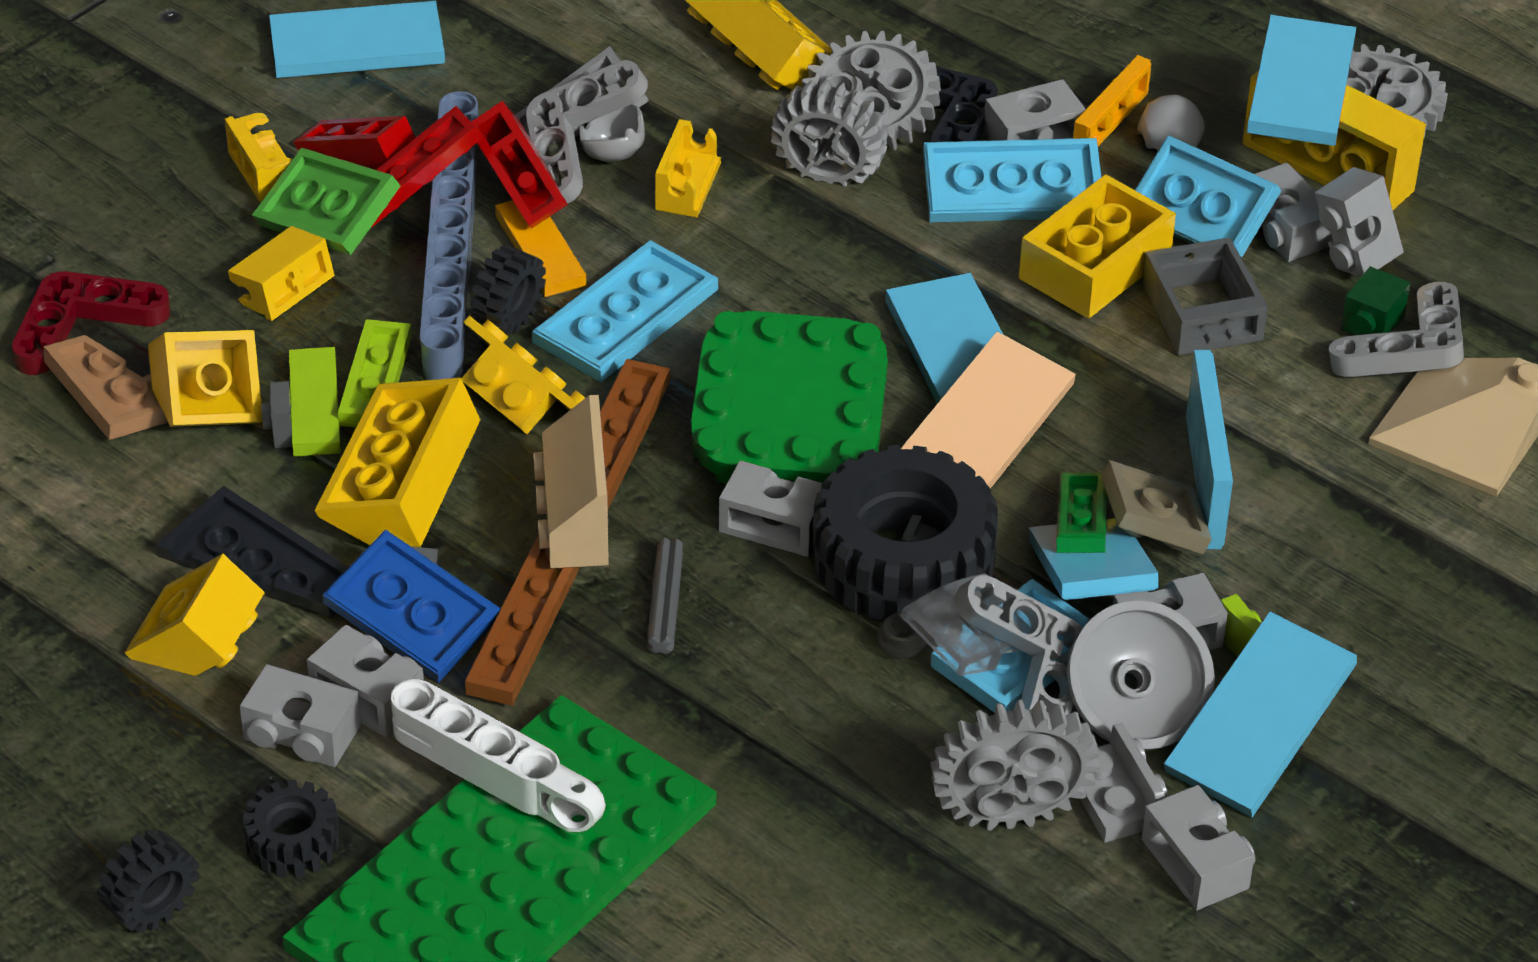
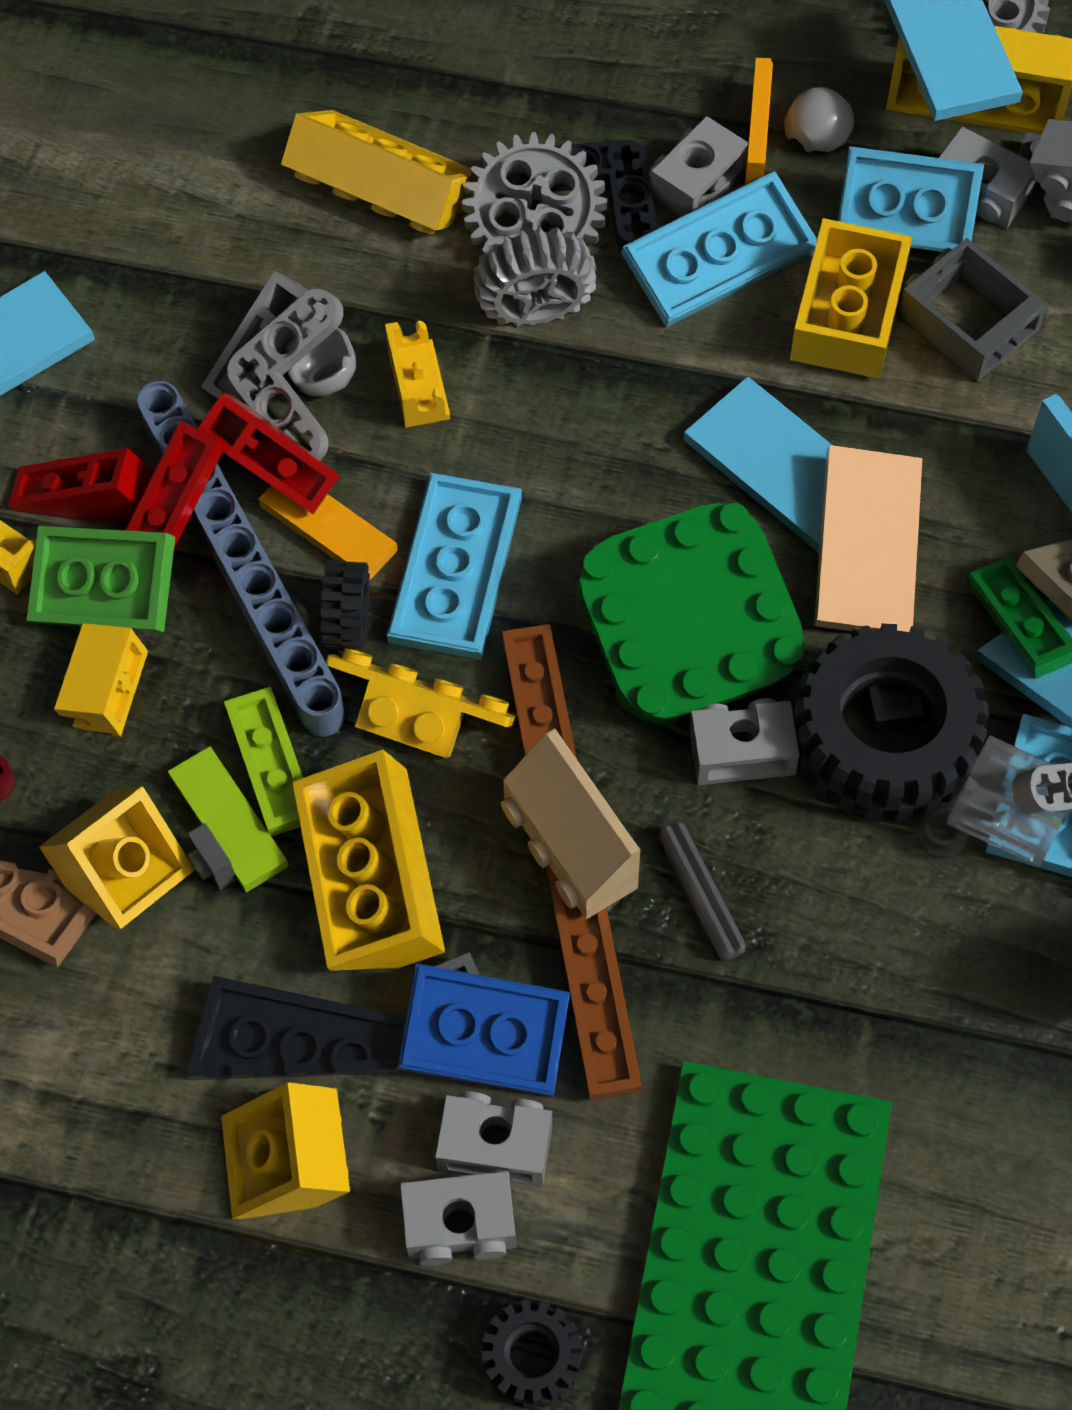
camera: 25 degrees left, 20 degrees up
white piece [391,679,606,832] -> none

